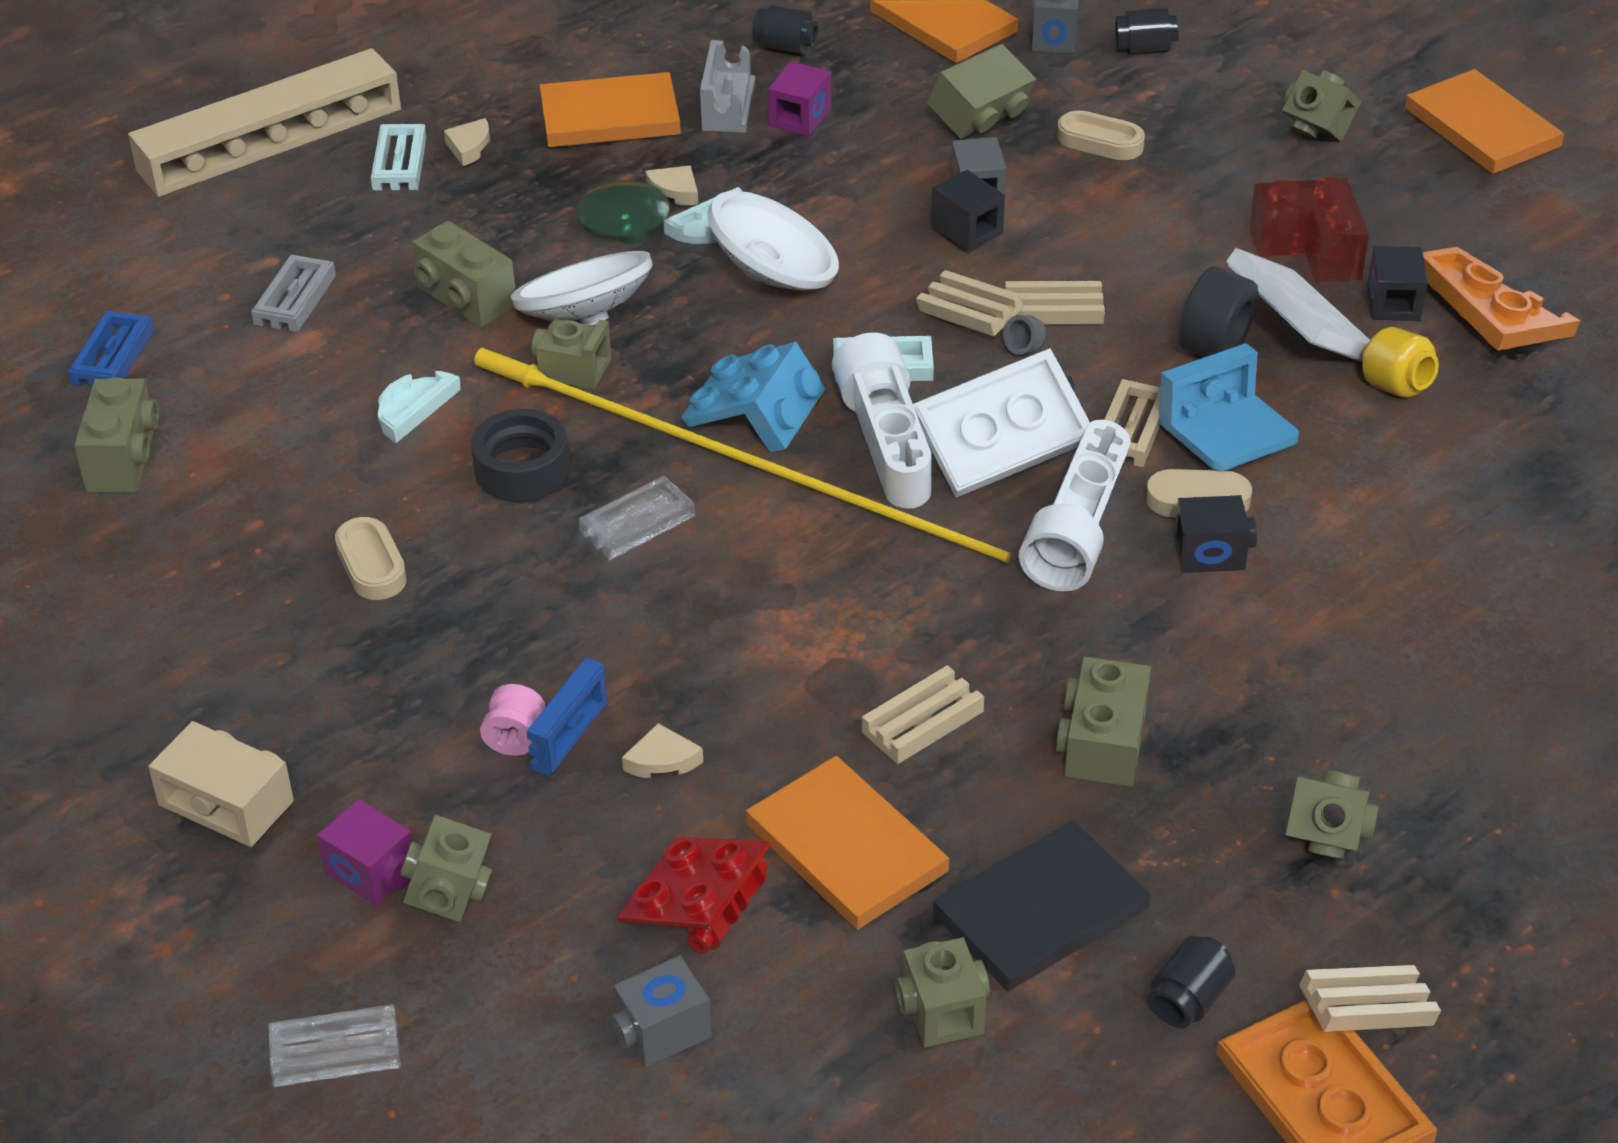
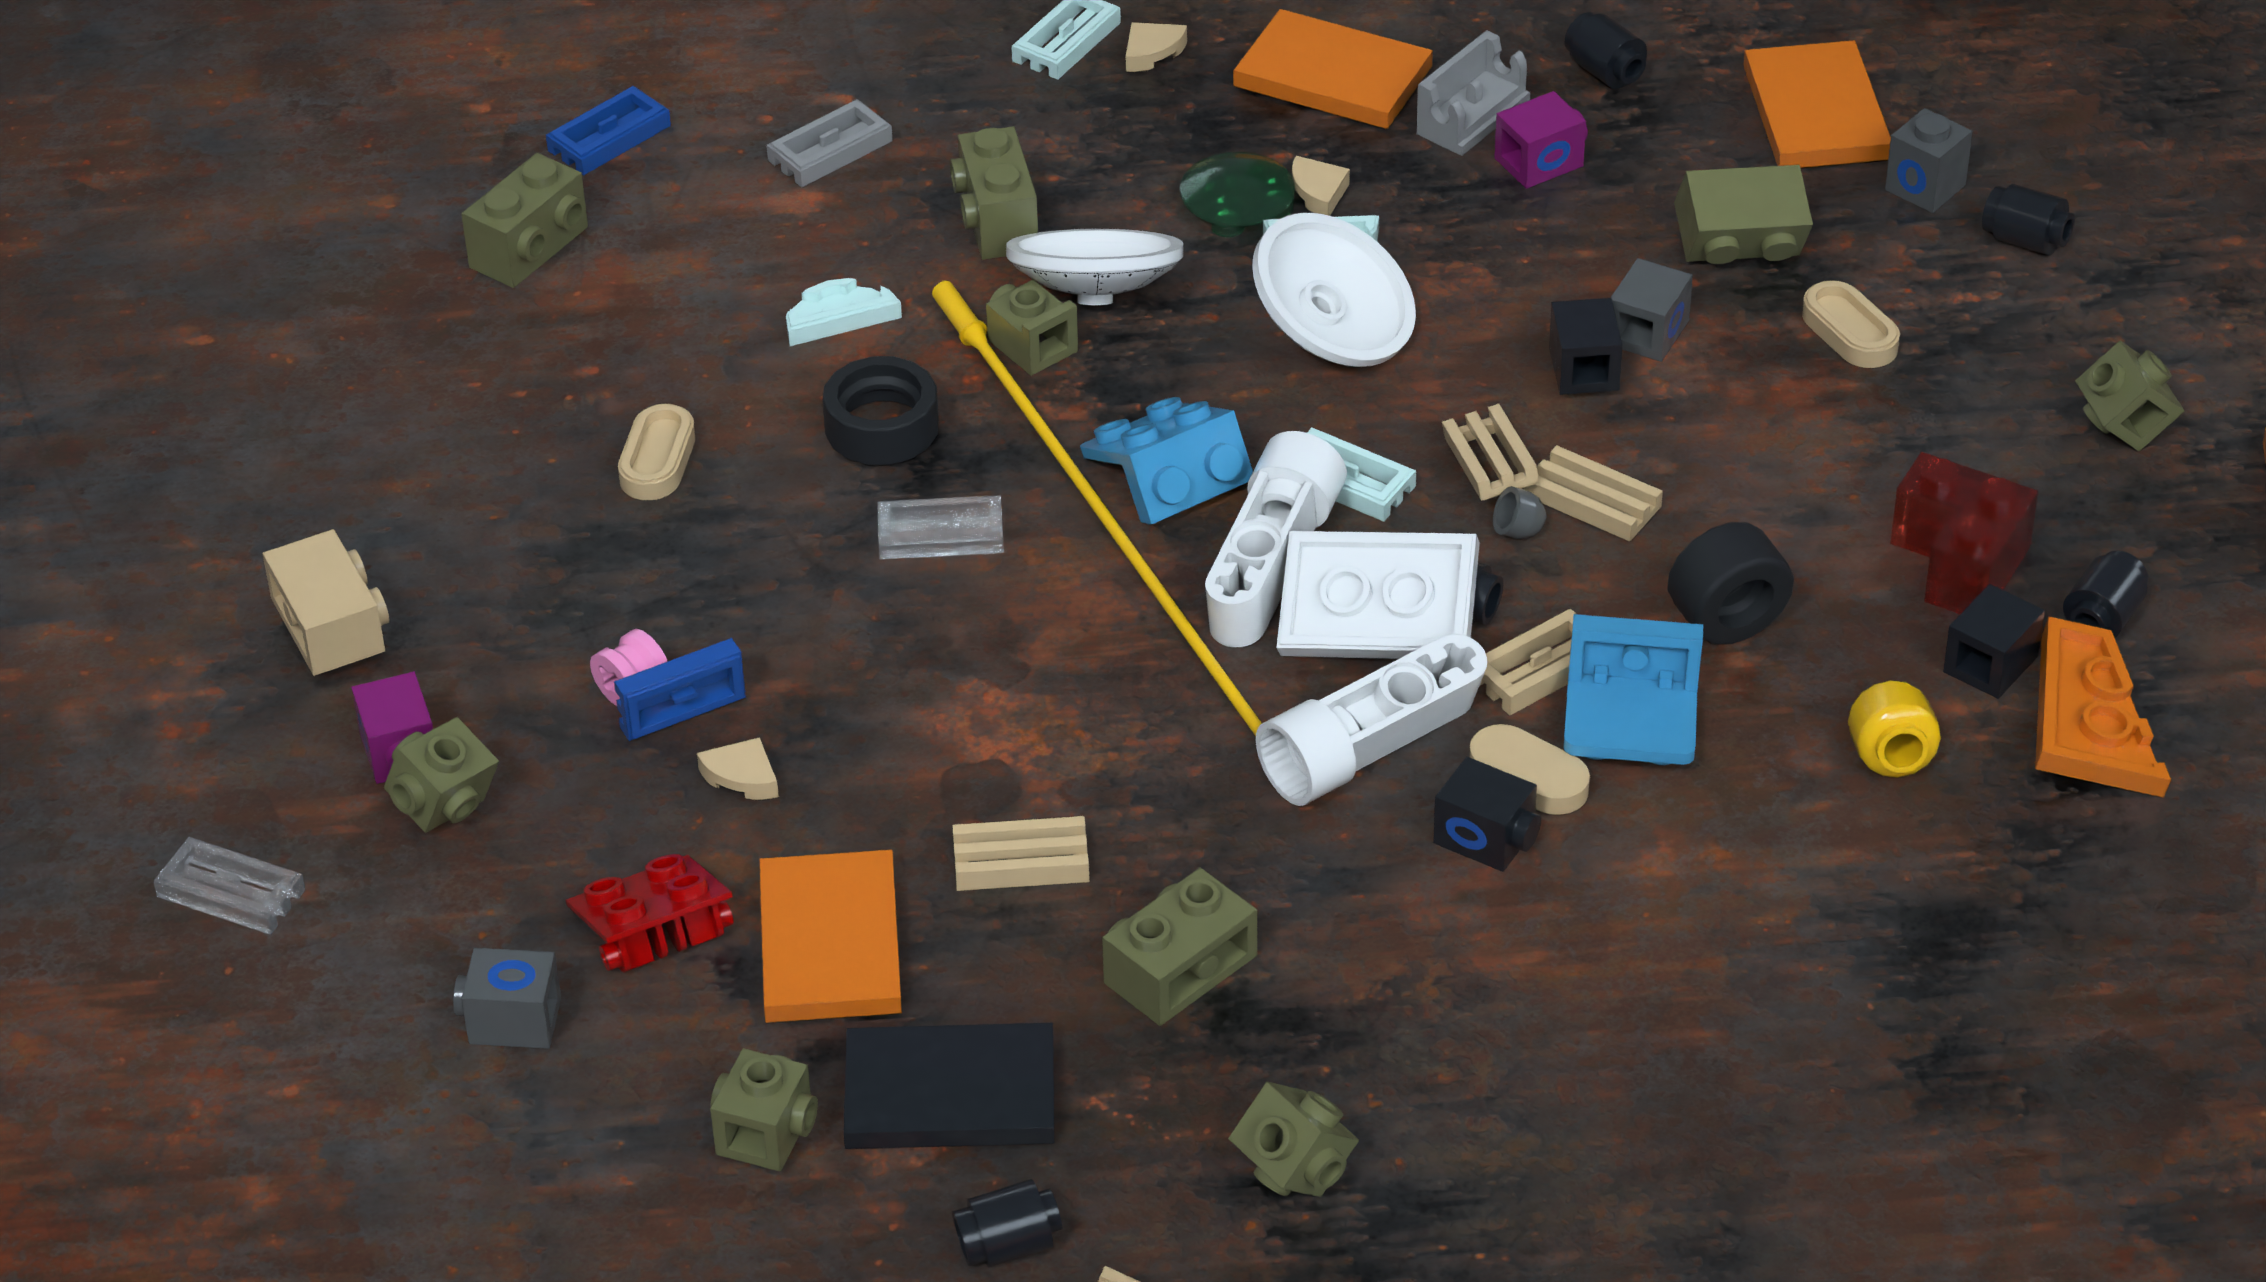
camera: 35 degrees right, 0 degrees up
white tile [1226,248,1370,362] -> none
none -> black brick [2063,551,2148,638]

